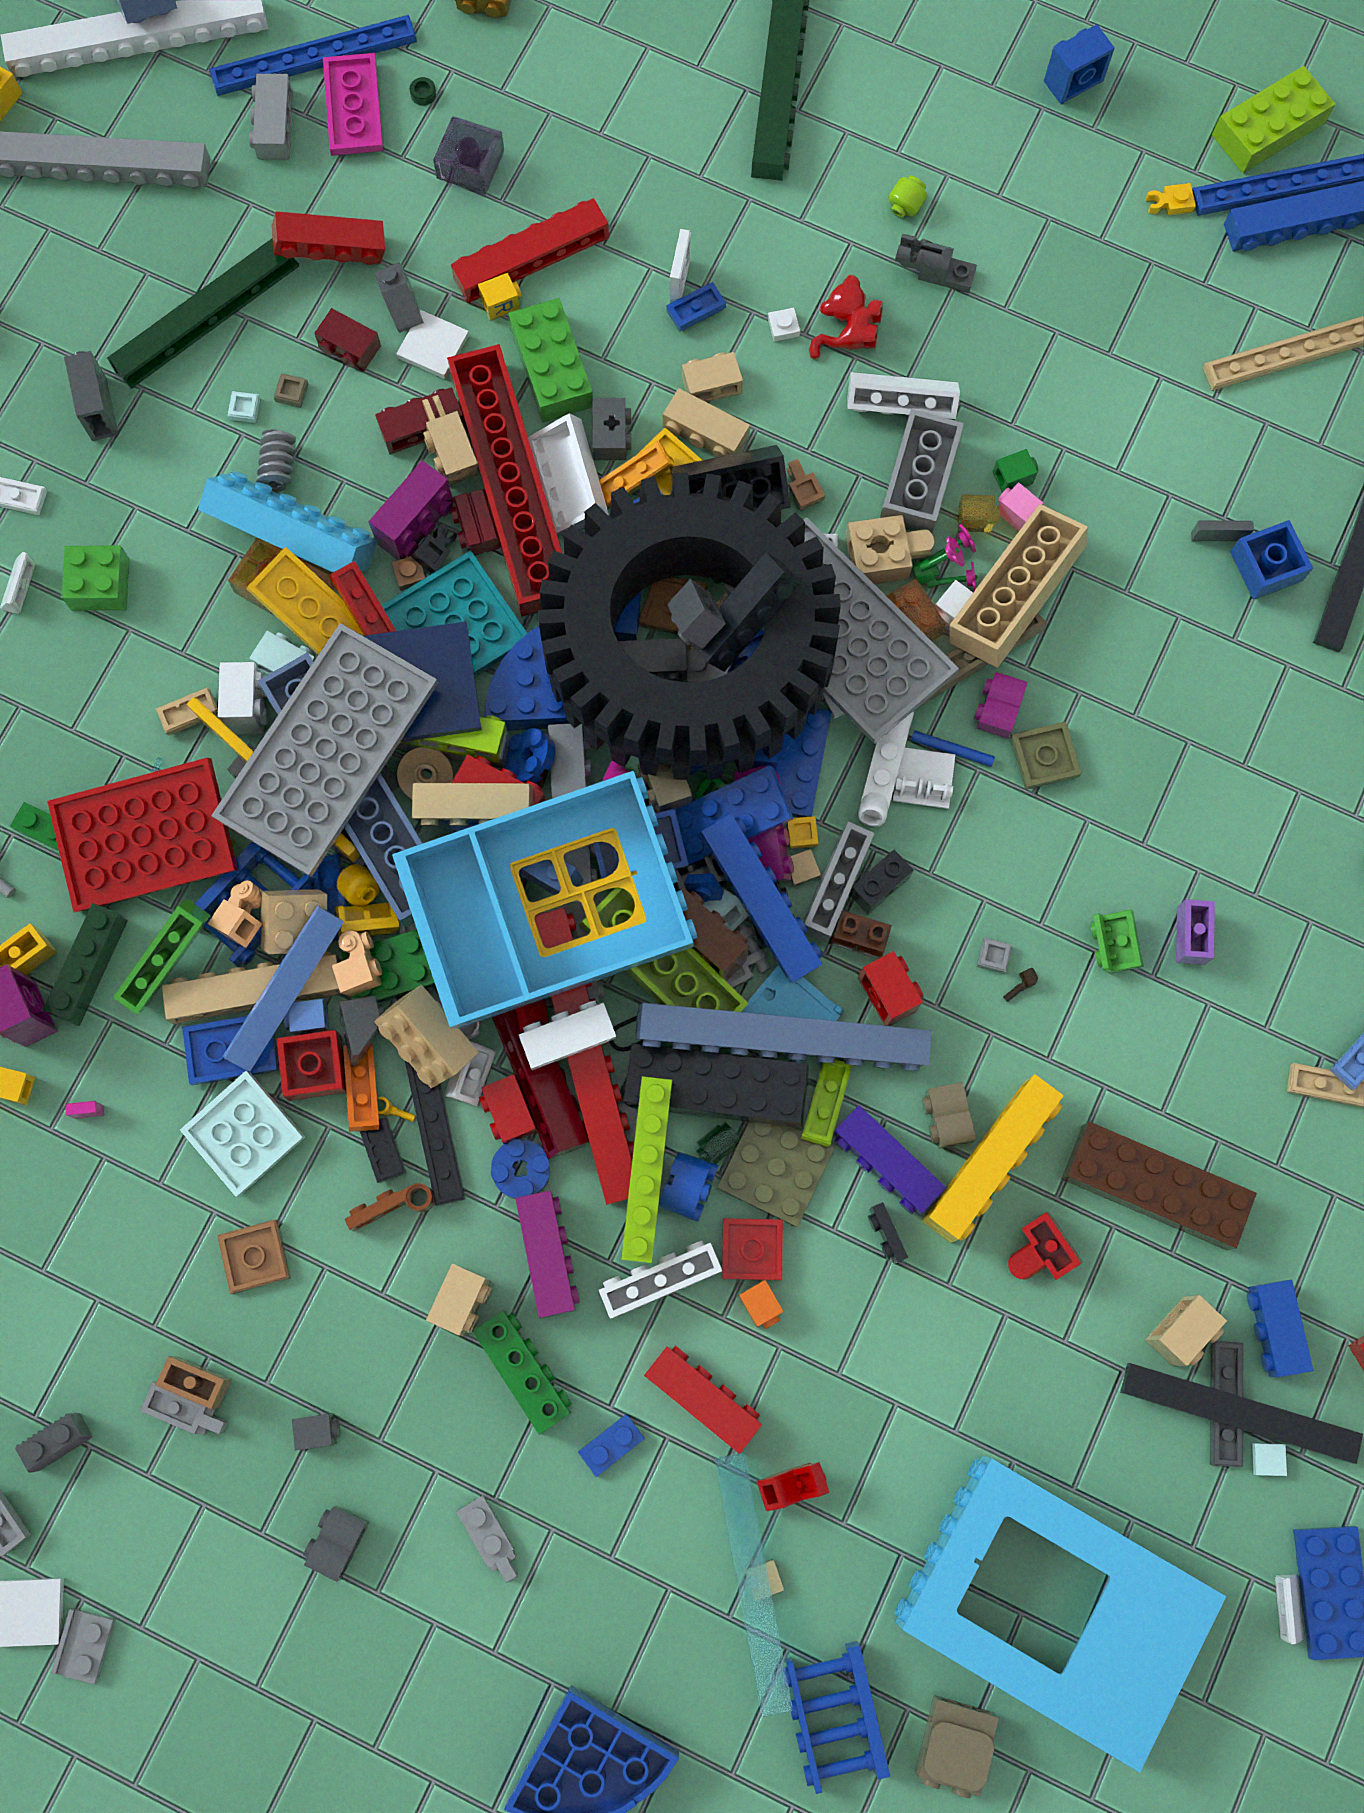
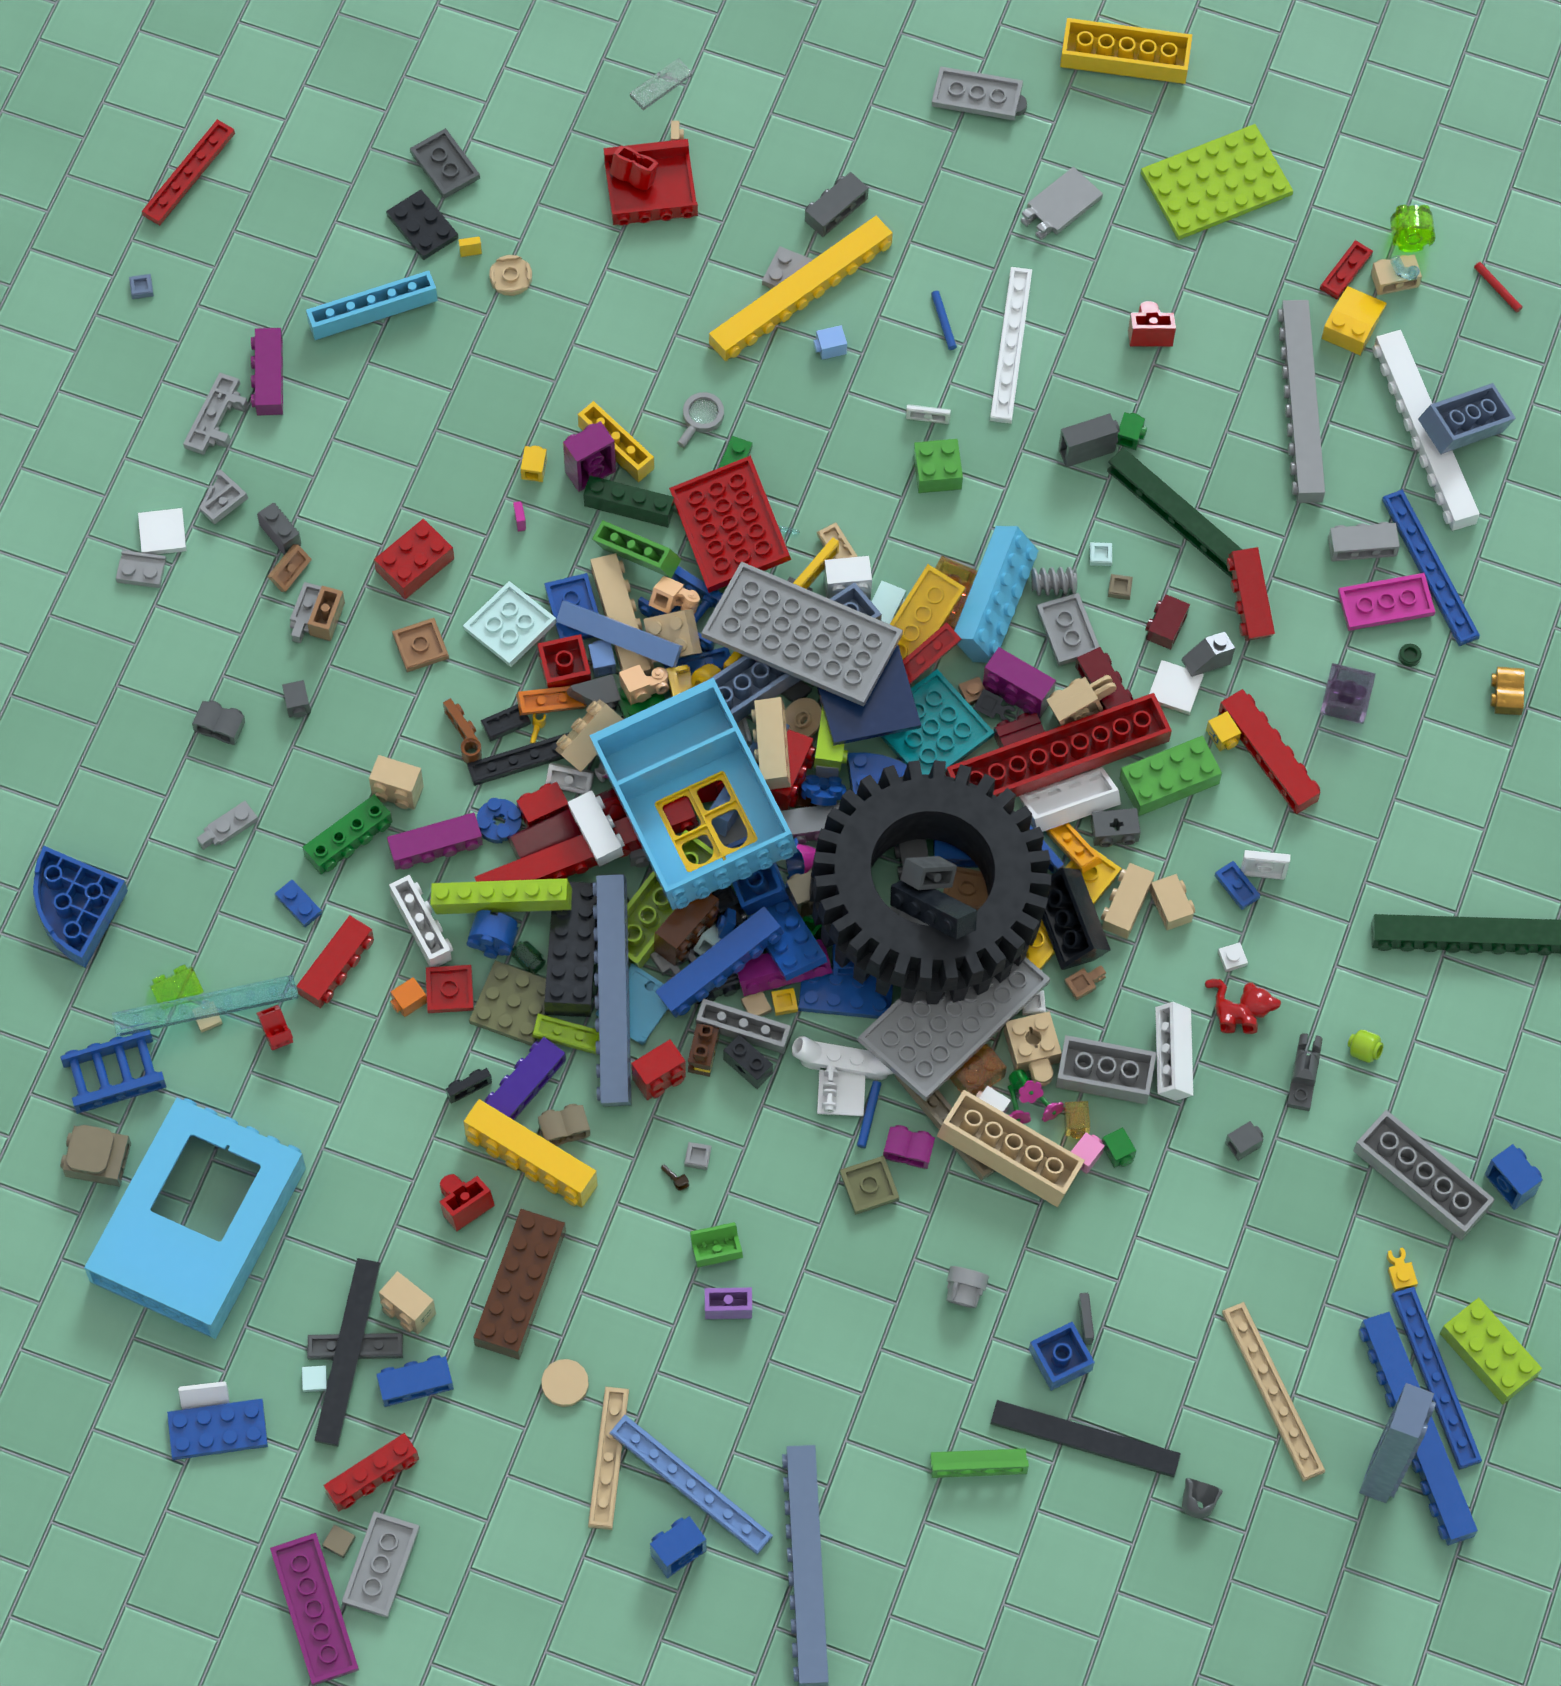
camera: 85 degrees right, 10 degrees down
none -> clear neon green bracket [149,964,204,1011]
none -> medium nougat plate [267,544,312,592]
none -> red brick [374,518,454,600]
none -> tan tile [541,1359,589,1407]
none -> light grey piece [946,1266,989,1308]
none -> light grey plate [1036,593,1100,666]
none -> green brick [1116,412,1147,450]
none -> dark grey brick [1225,1121,1264,1161]
none -> light grey brick [1353,1110,1495,1241]

